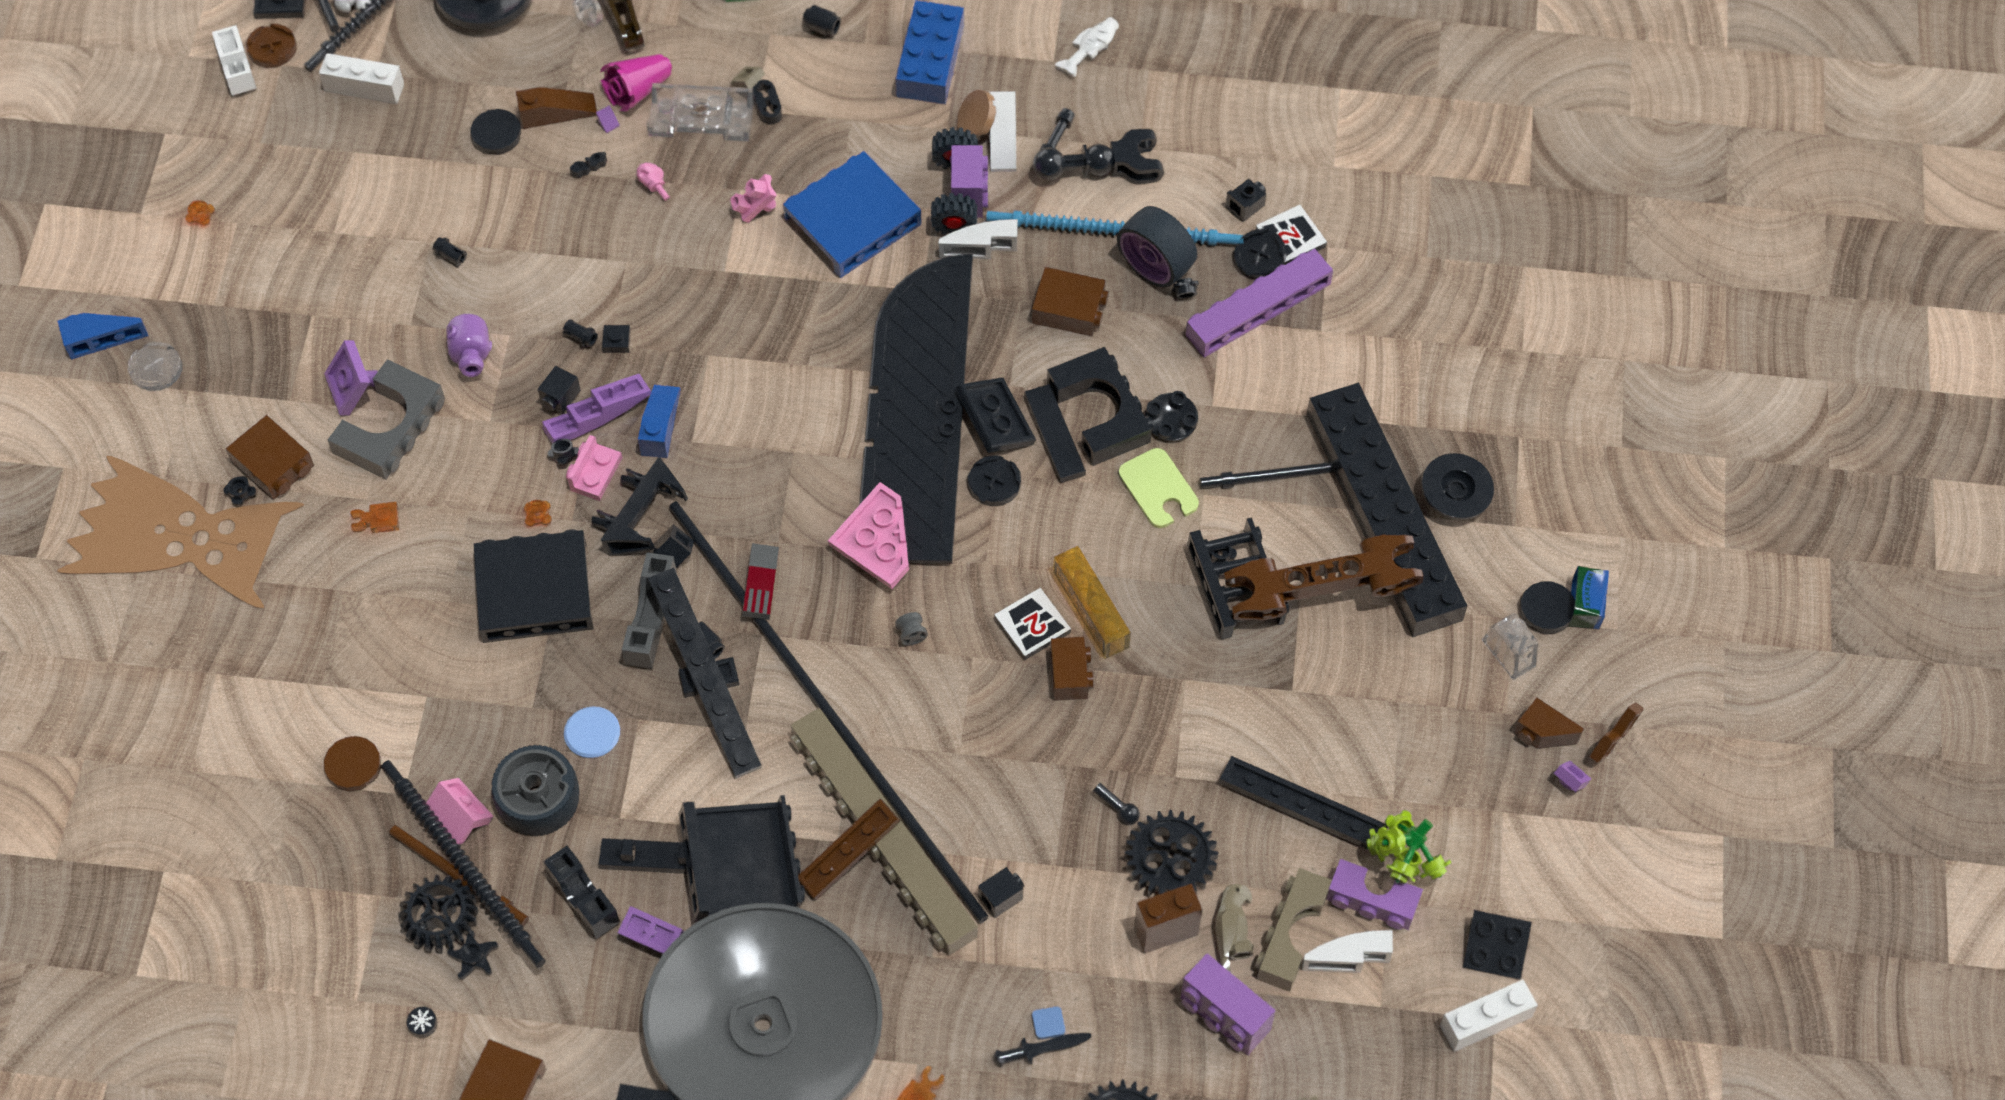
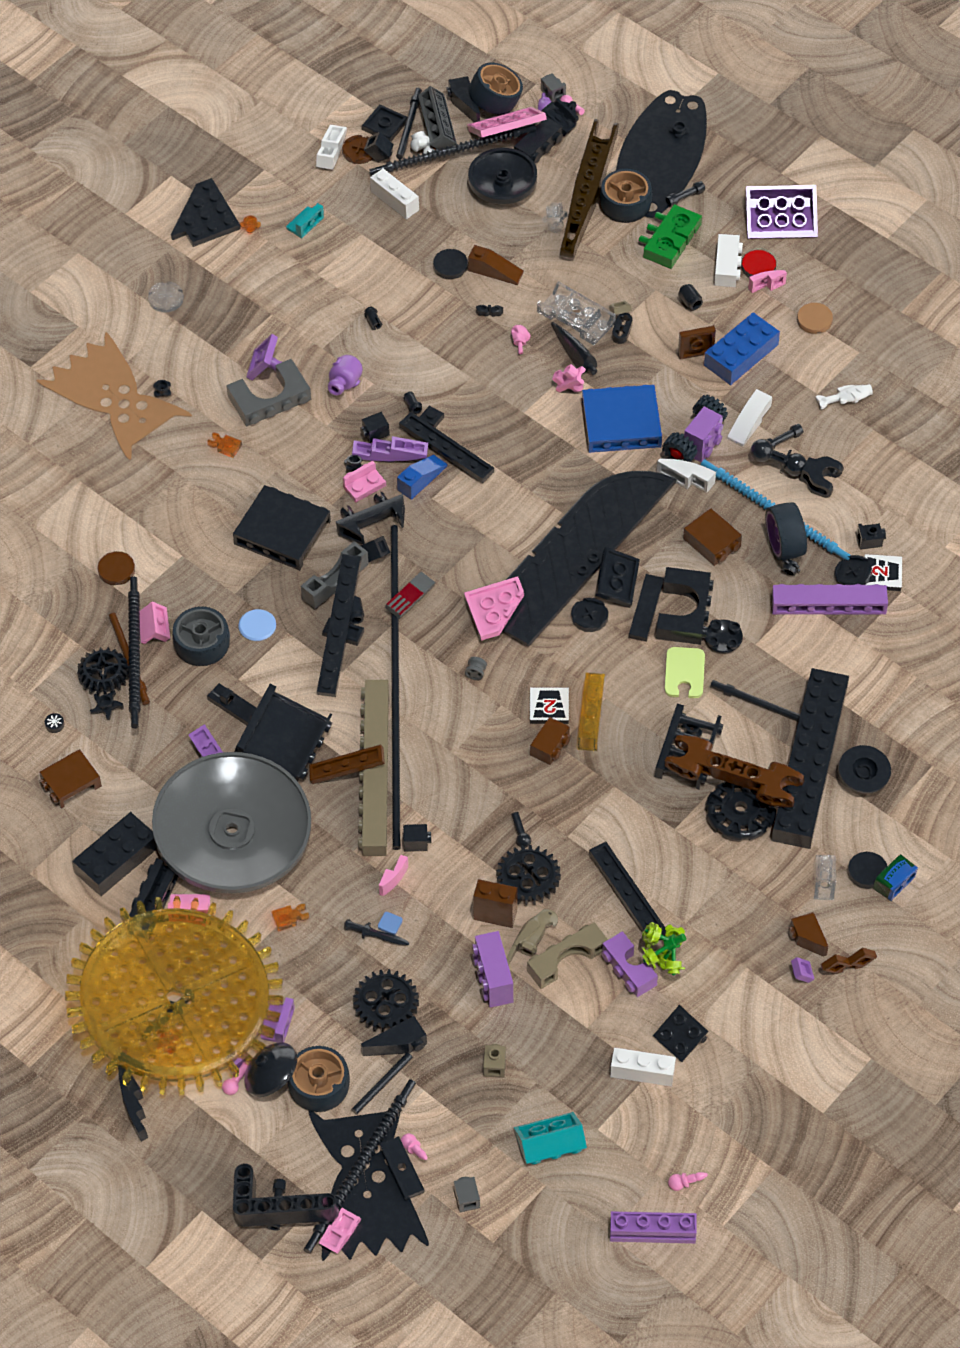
camera: 35 degrees right, 5 degrees down
blue slope [57,313,148,360] -> none
reddish brown brick [225,415,314,500] -> none
clear orange plate [524,500,552,527] -> none
black arch [543,845,620,939] -> none
medium lavender piece [596,105,620,133] -> none
dark pink cone [600,54,672,112] -> none
medium nougat tile [957,90,996,140] -> none
white slope [1302,930,1393,973] -> none
none -> black wing [171,178,241,247]
none -> teal panel [286,203,324,239]
none -> black brick [364,132,394,163]
none -> bright pink slope [379,855,408,896]
none -> black plate [399,412,494,483]
none -> black piece [551,322,598,375]
none -> reddish brown tile [678,325,716,359]
none -> black plate [705,781,776,841]

